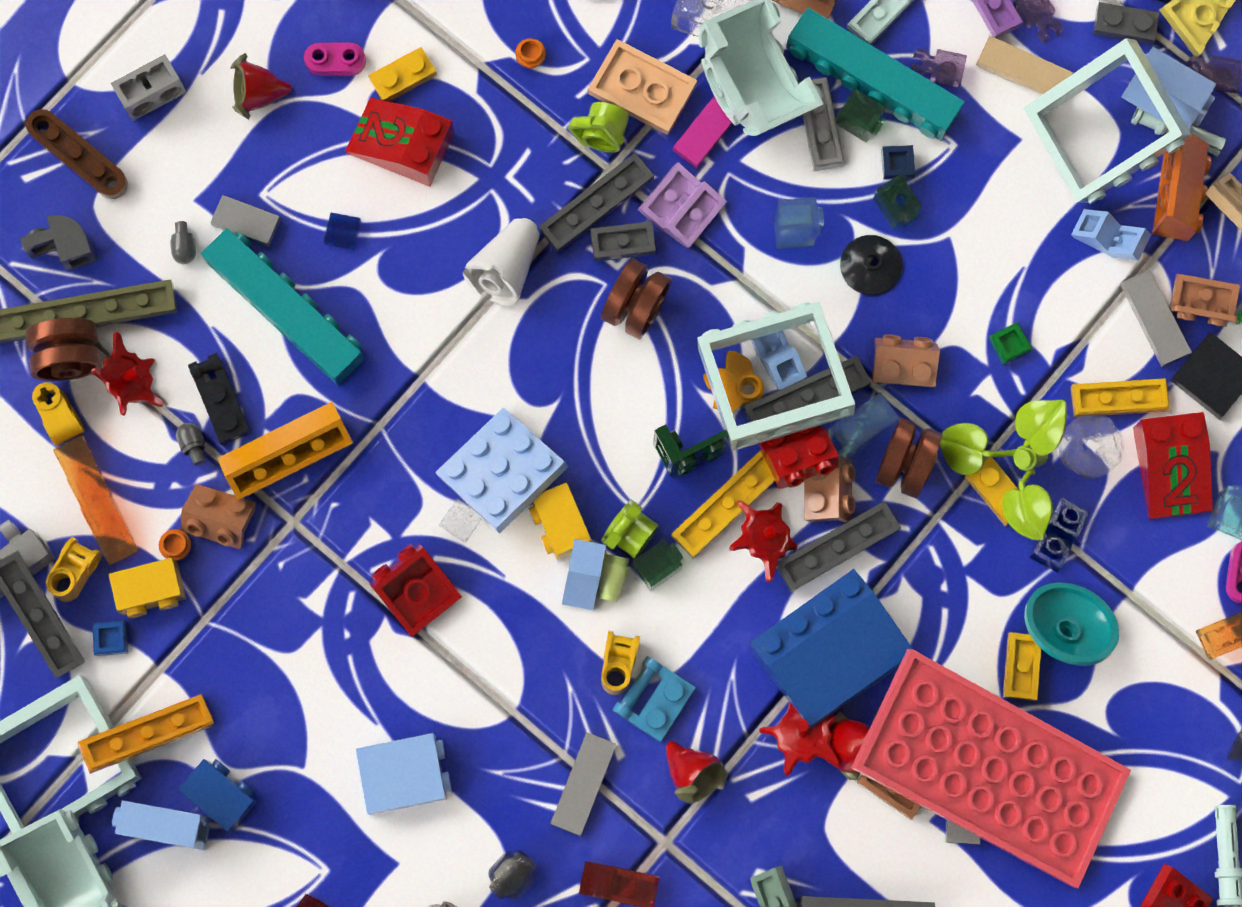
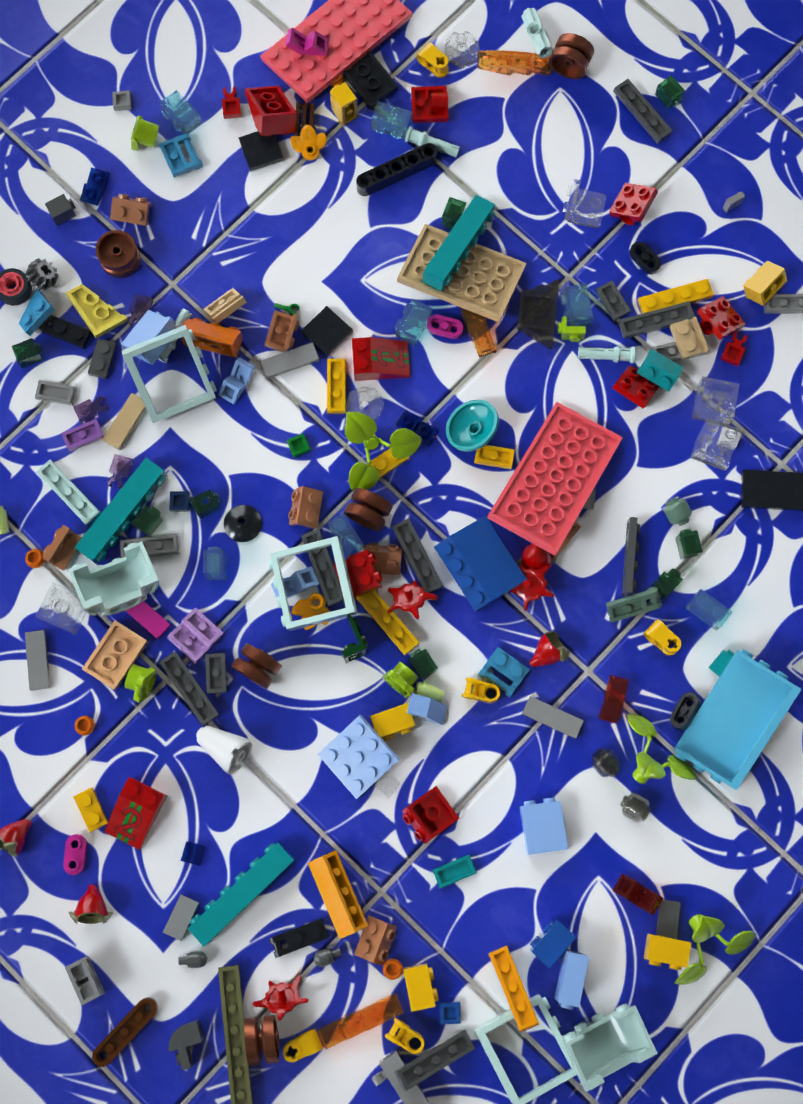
camera: 85 degrees left, 0 degrees up
none -> teal tile [432,854,477,889]

